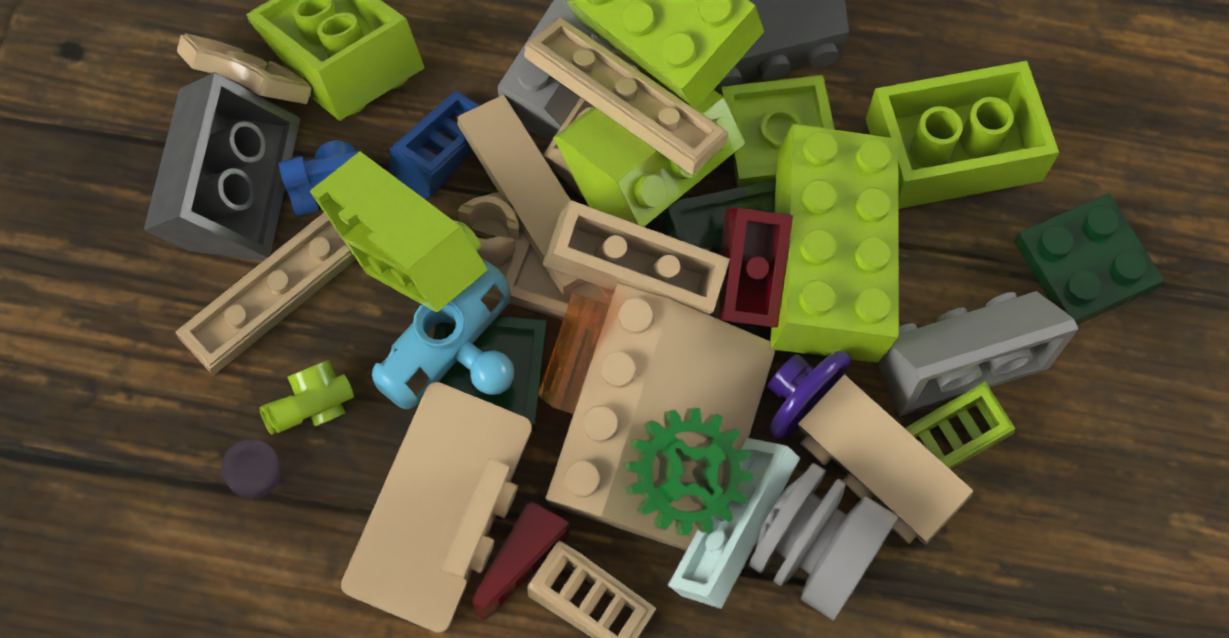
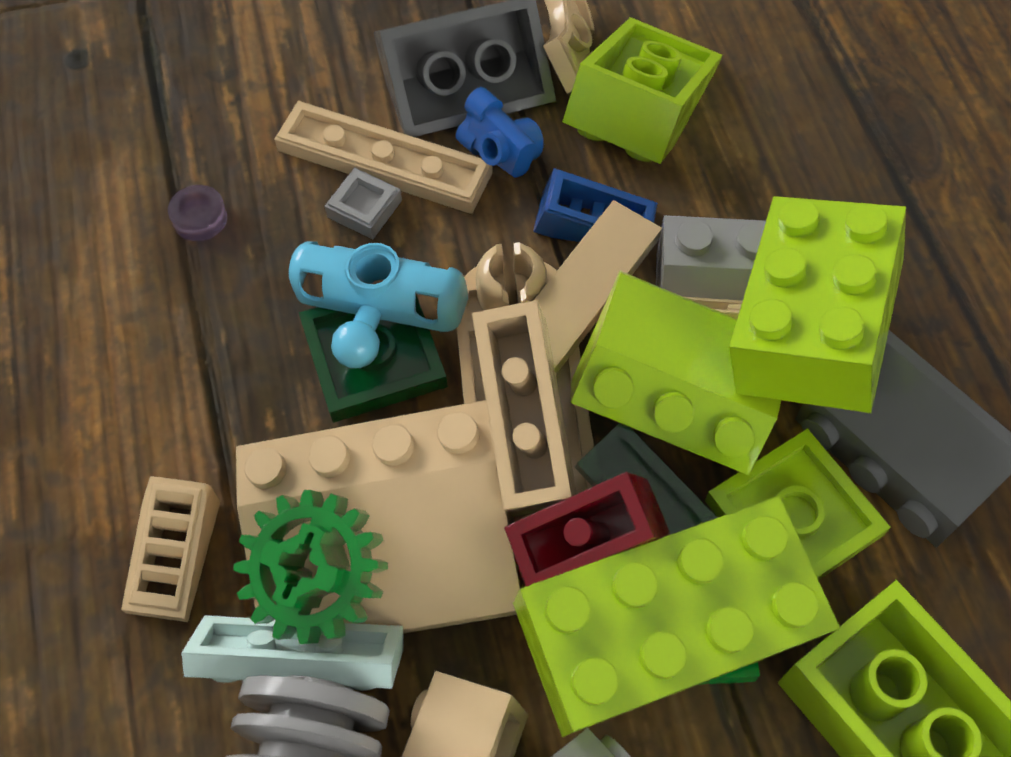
camera: 70 degrees right, 5 degrees down
lime plate [259,360,354,435] -> none
lime wedge [310,151,488,313] -> none
tan bracket [341,382,532,633] -> none
dark red slope [472,502,570,620] -> none
tan tile [524,17,729,175] -> none
clear orange plate [539,292,609,414] -> none
dark purple piece [768,350,851,439] -> none
none -> light grey tile [324,167,402,239]

